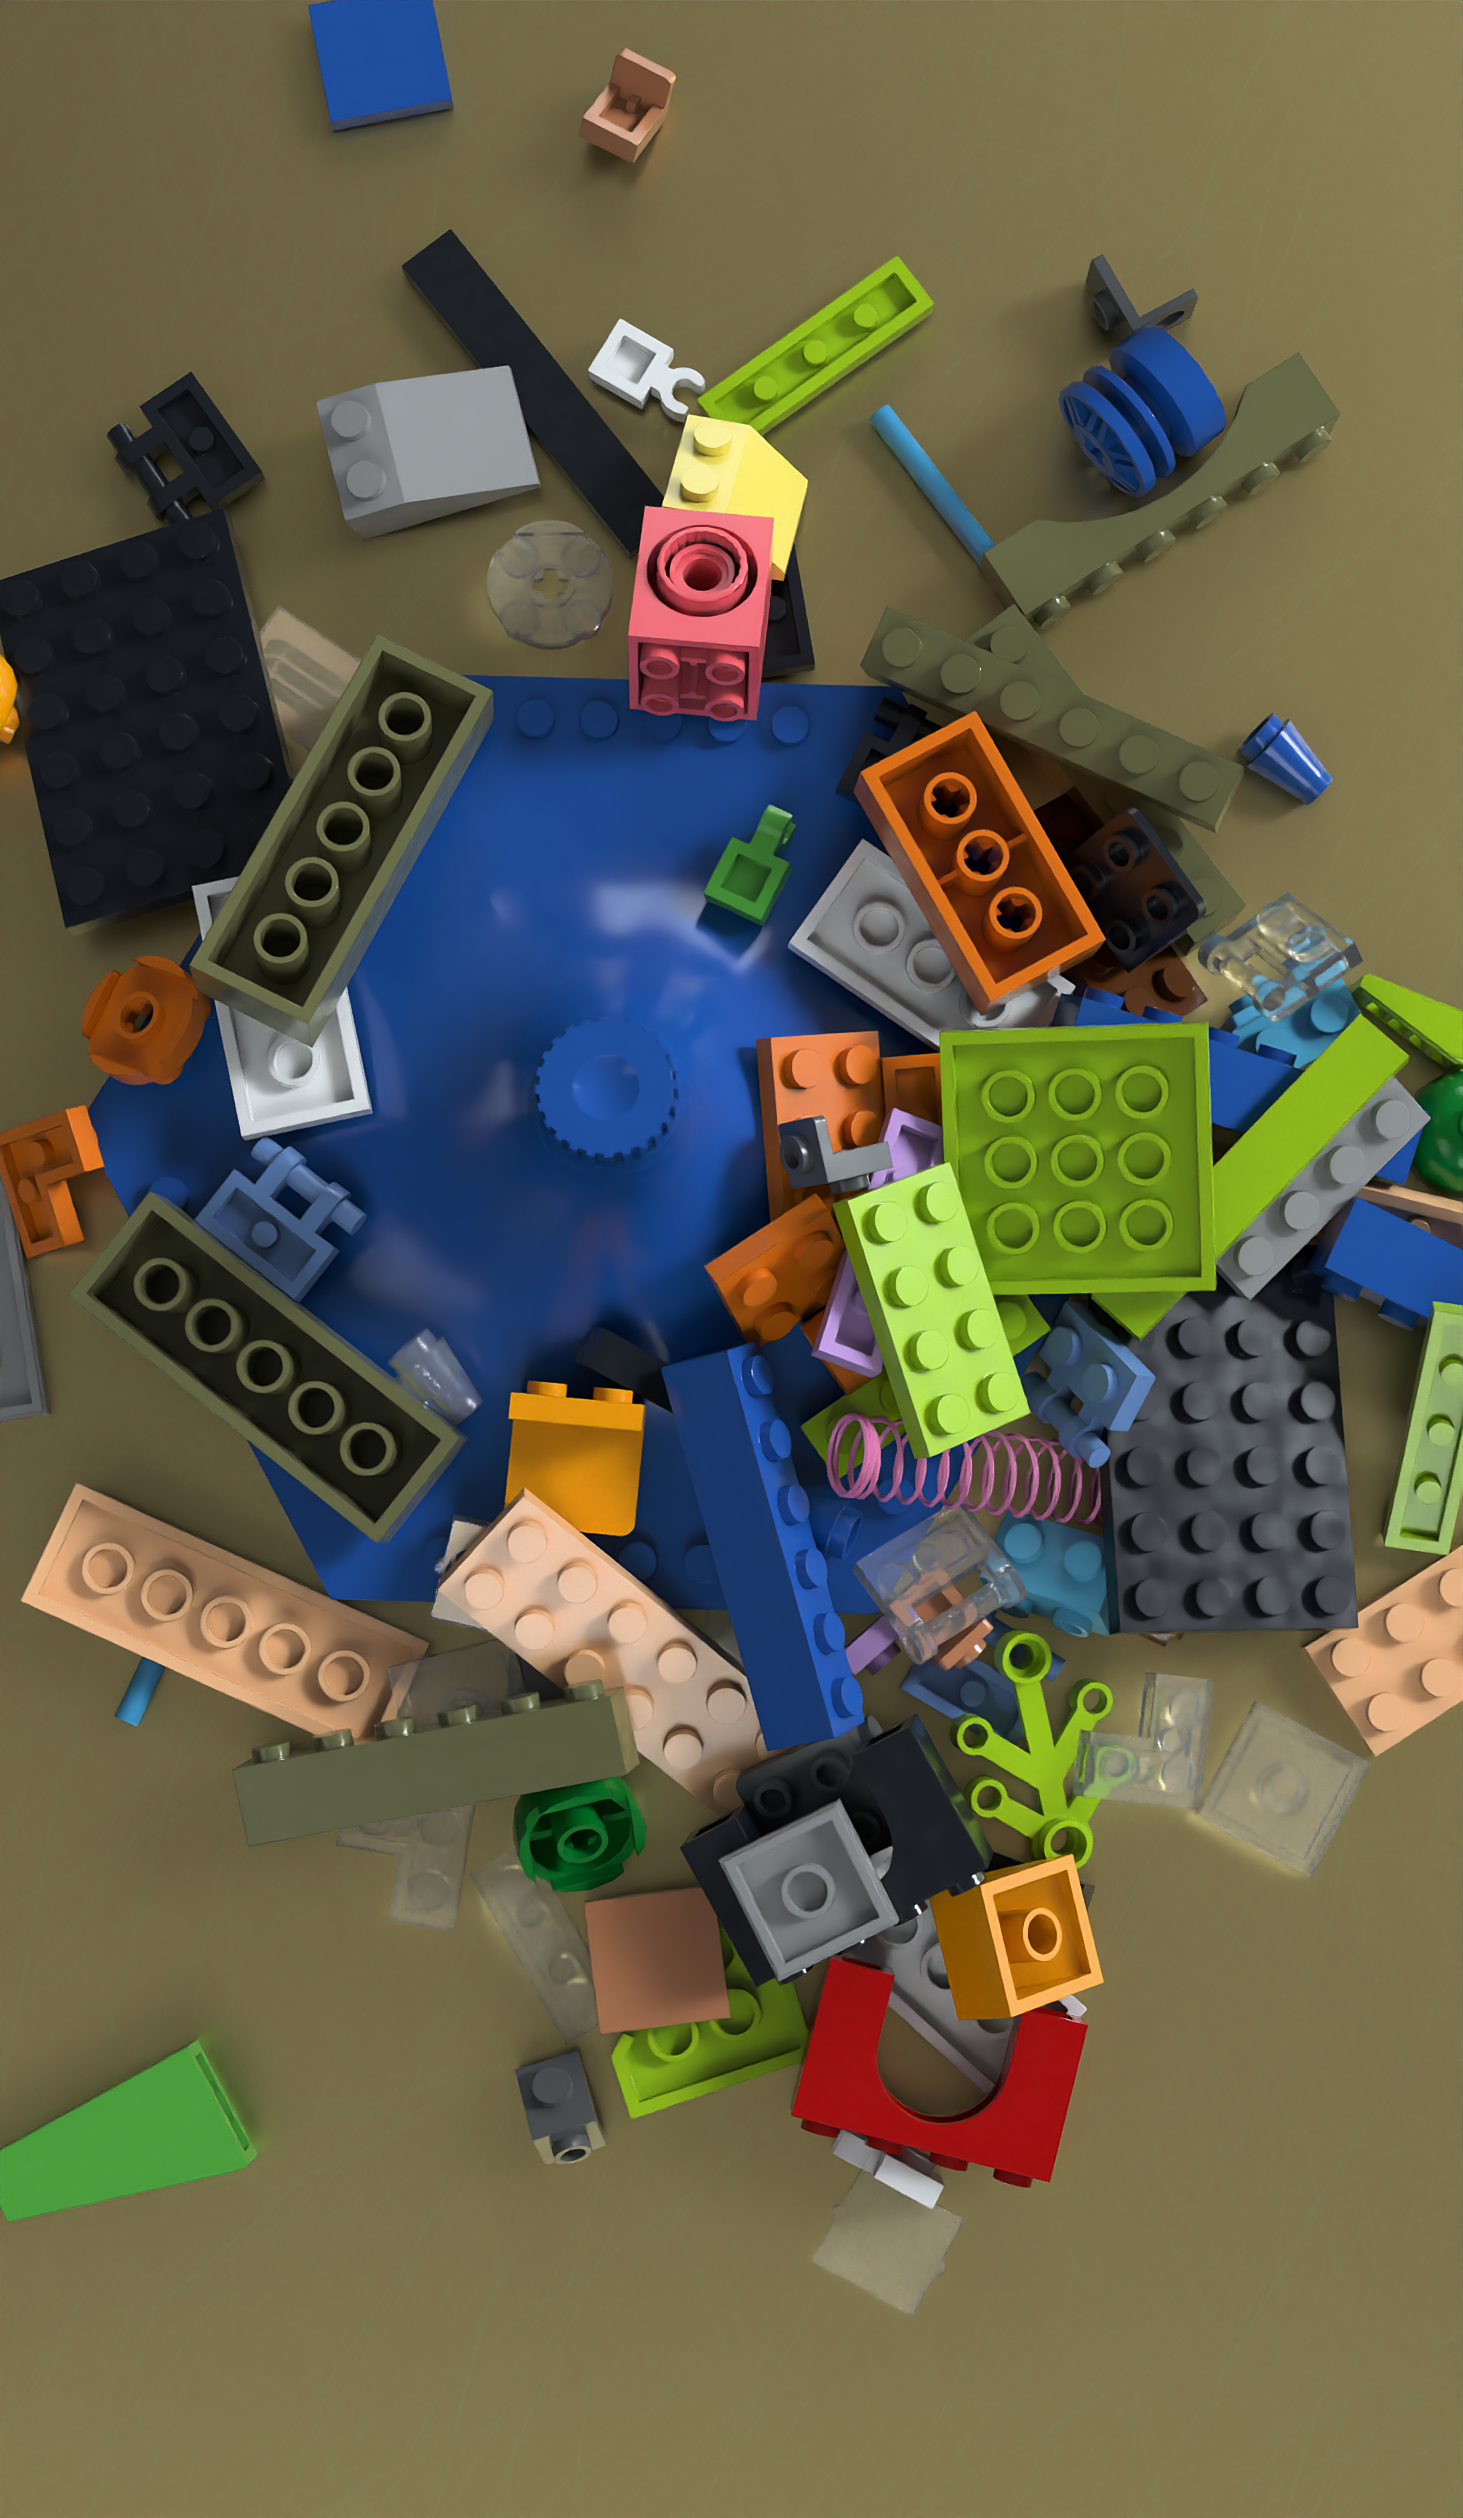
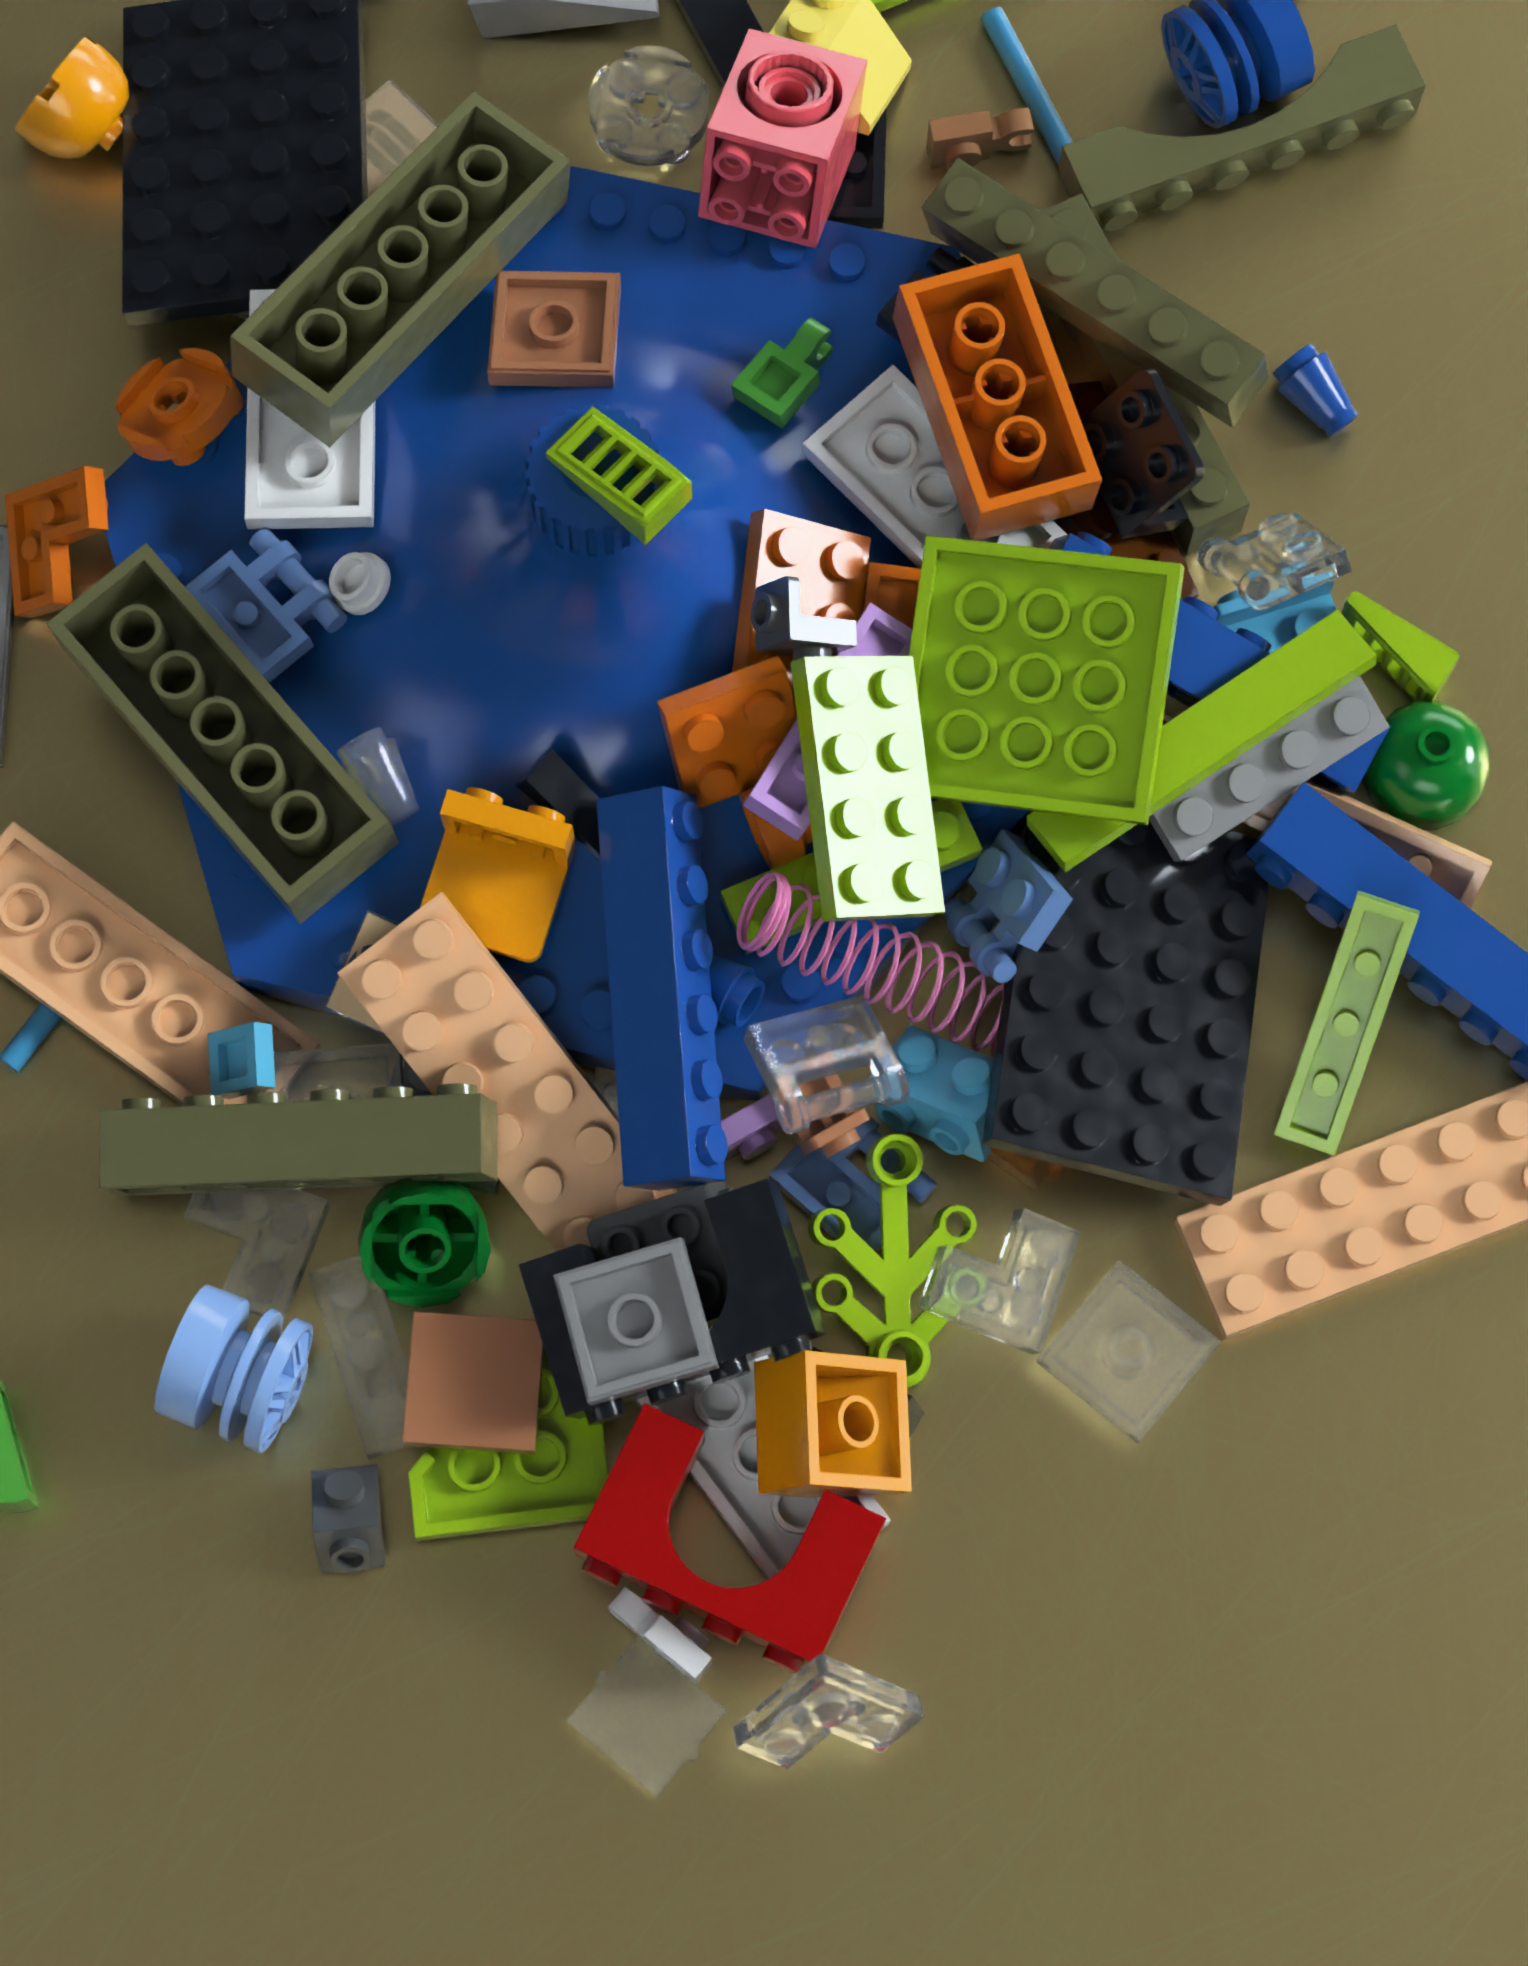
camera: 10 degrees right, 10 degrees down
none -> light blue wheel [154,1284,314,1454]
none -> medium azure plate [208,1022,276,1099]
none -> white plate [329,552,391,615]
none -> nougat tile [487,271,621,388]
none -> lime slope [545,406,692,545]
none -> clear plate [733,1653,924,1769]
none -> medium nougat plate [926,108,1034,169]

